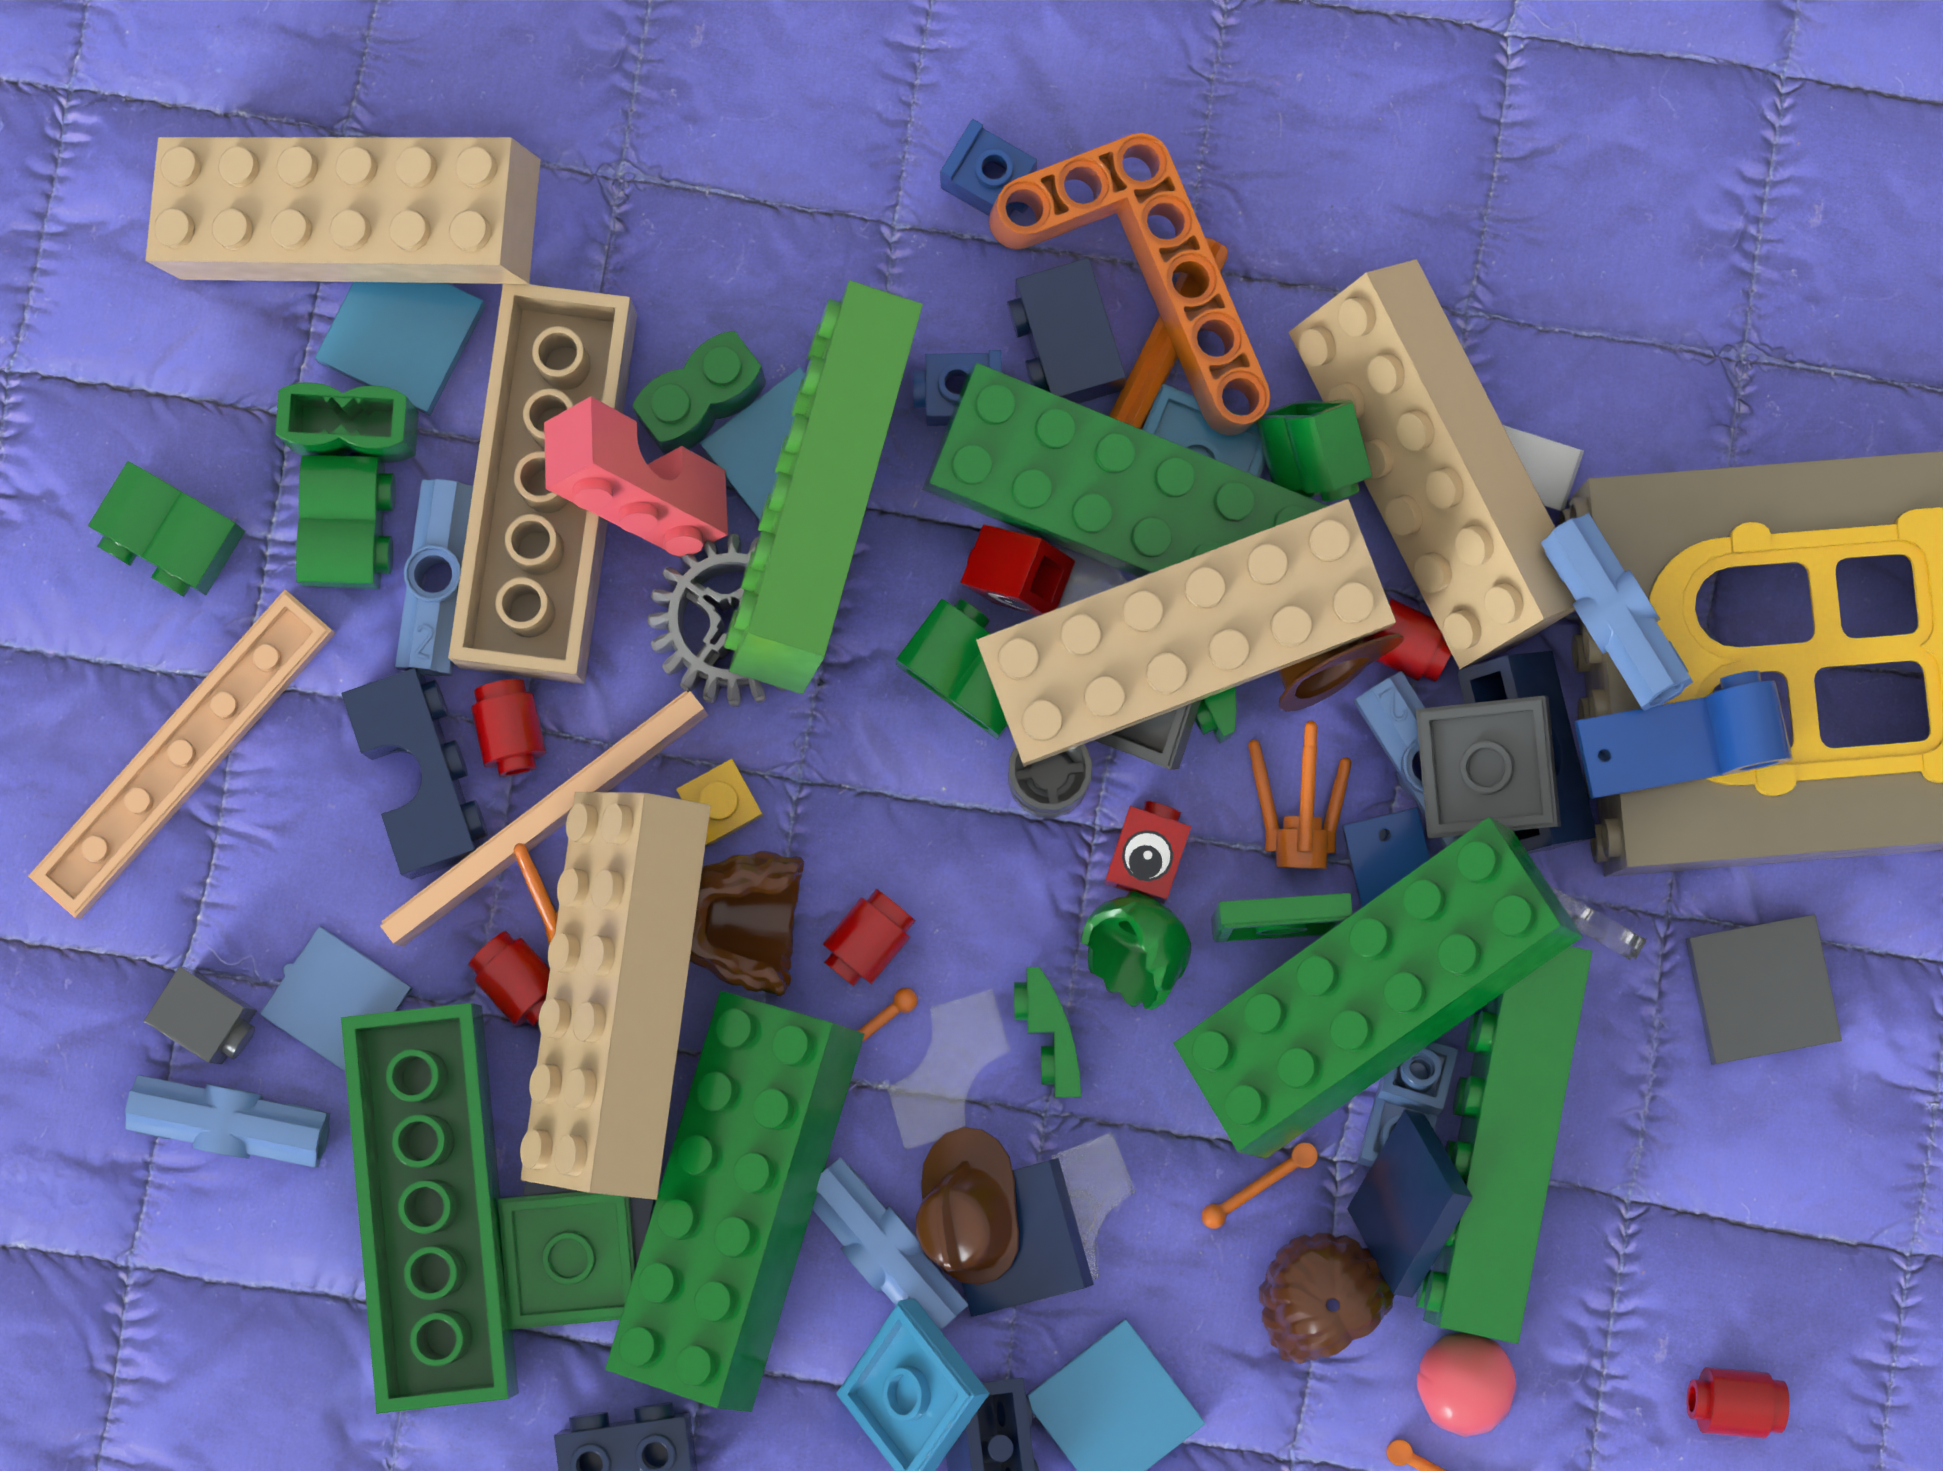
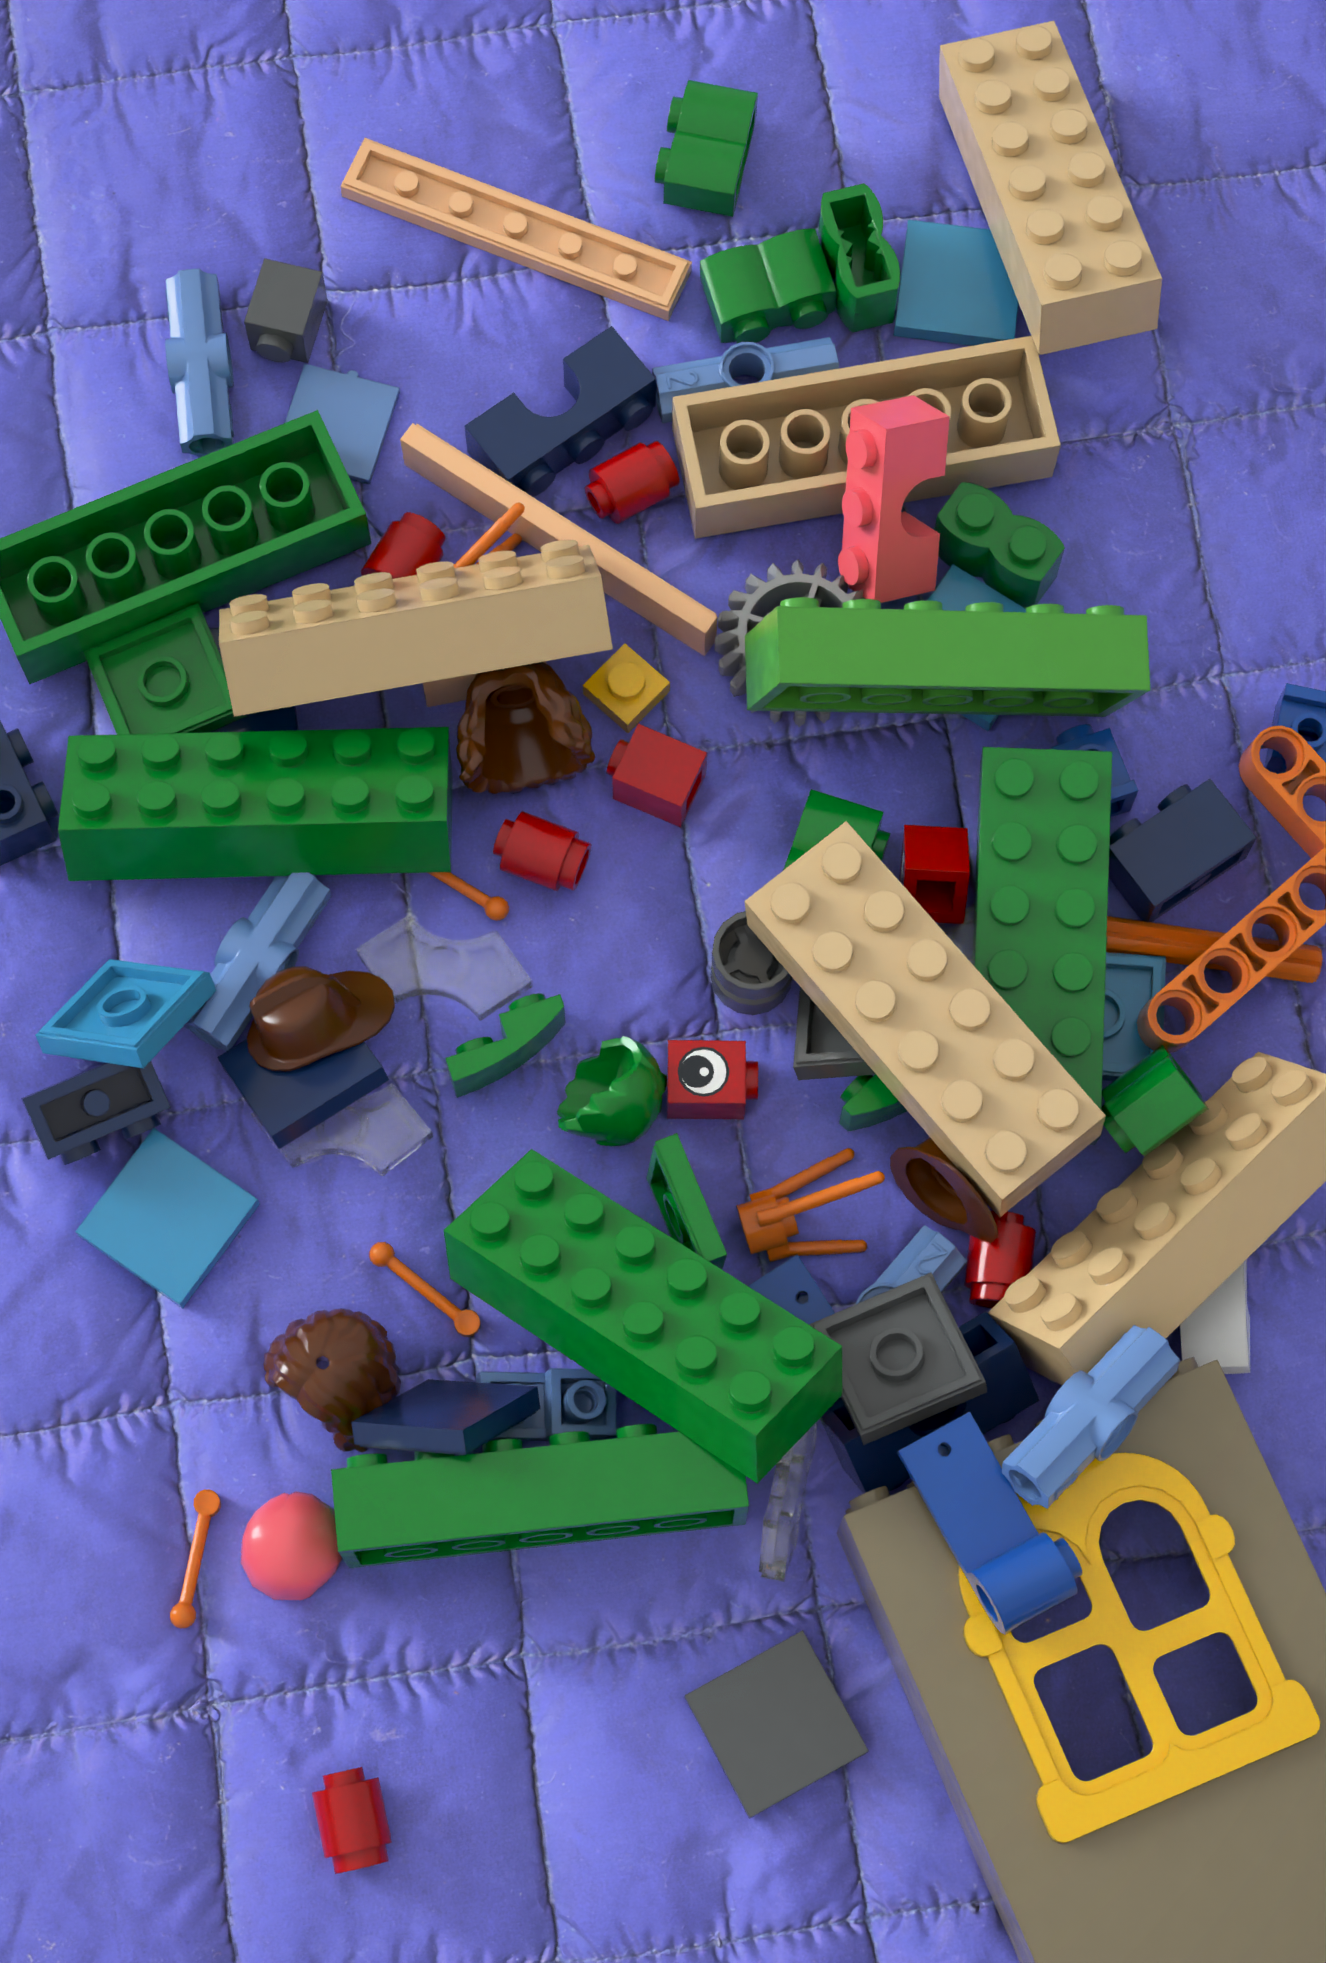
camera: 70 degrees right, 10 degrees down
none -> red brick [606,724,707,828]

